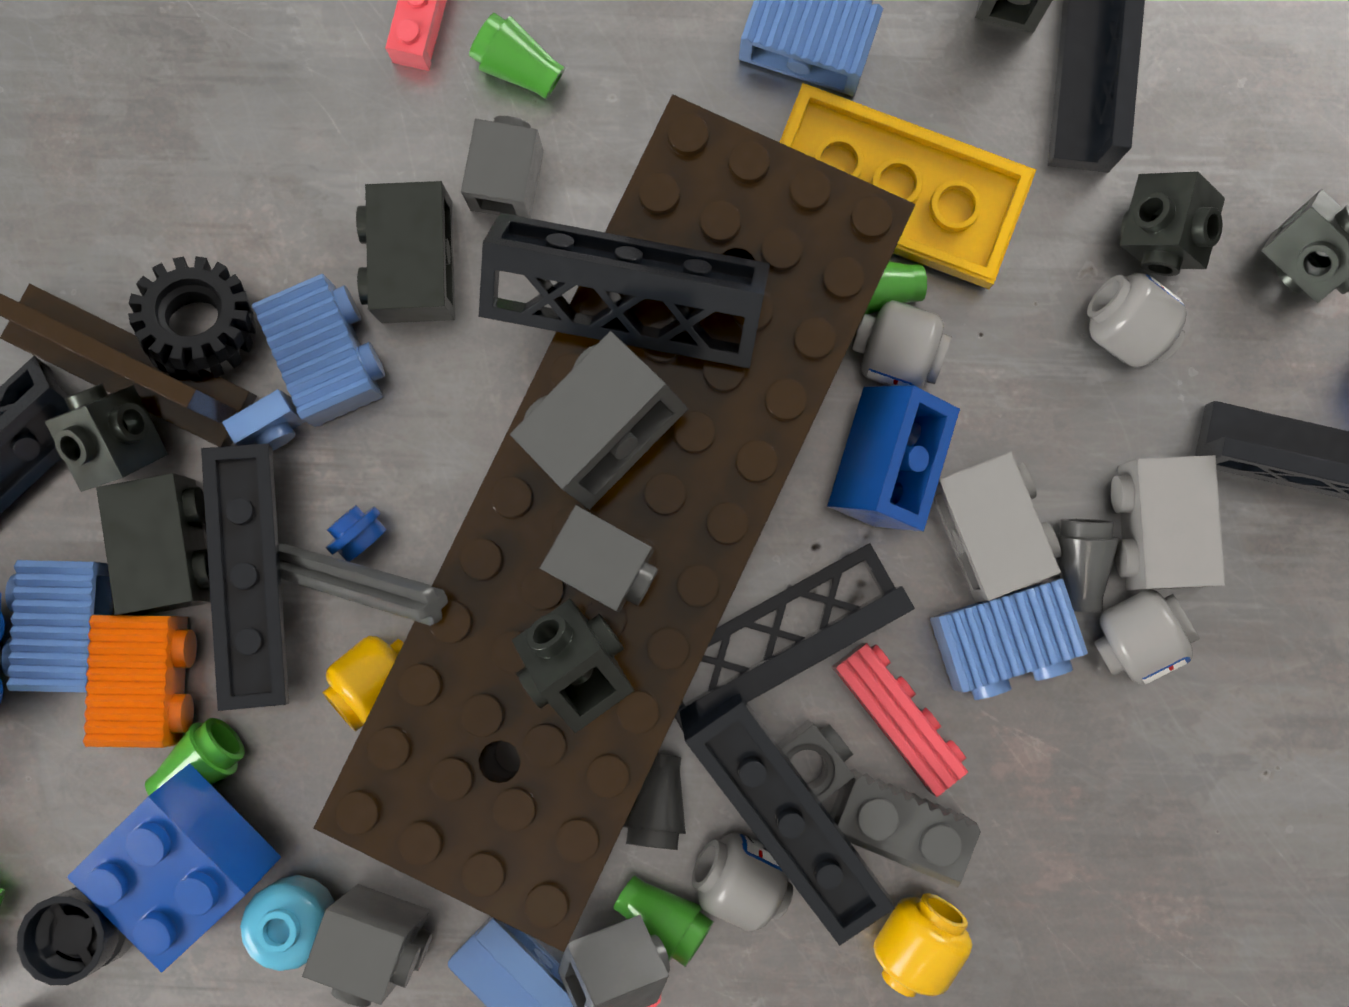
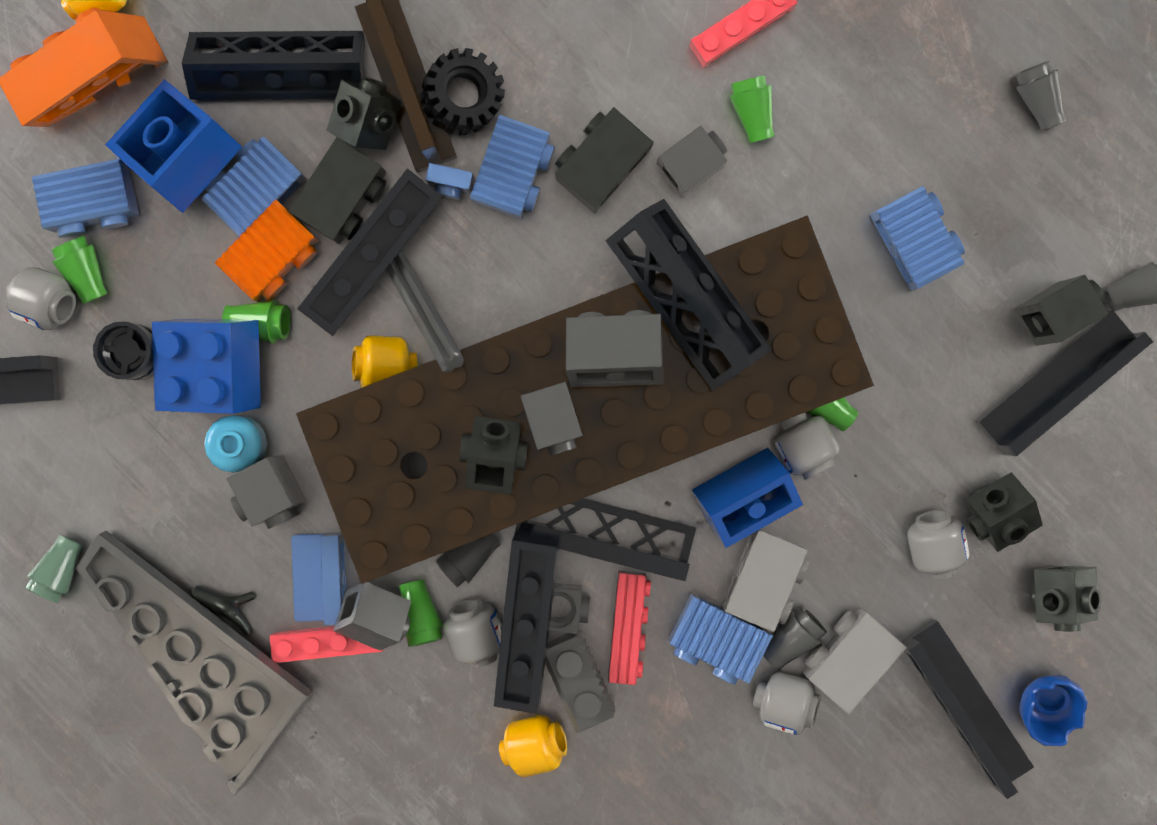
camera: 35 degrees right, 5 degrees up
blue plate [325,505,387,562] -> none
yellow piece [780,83,1036,289] -> none

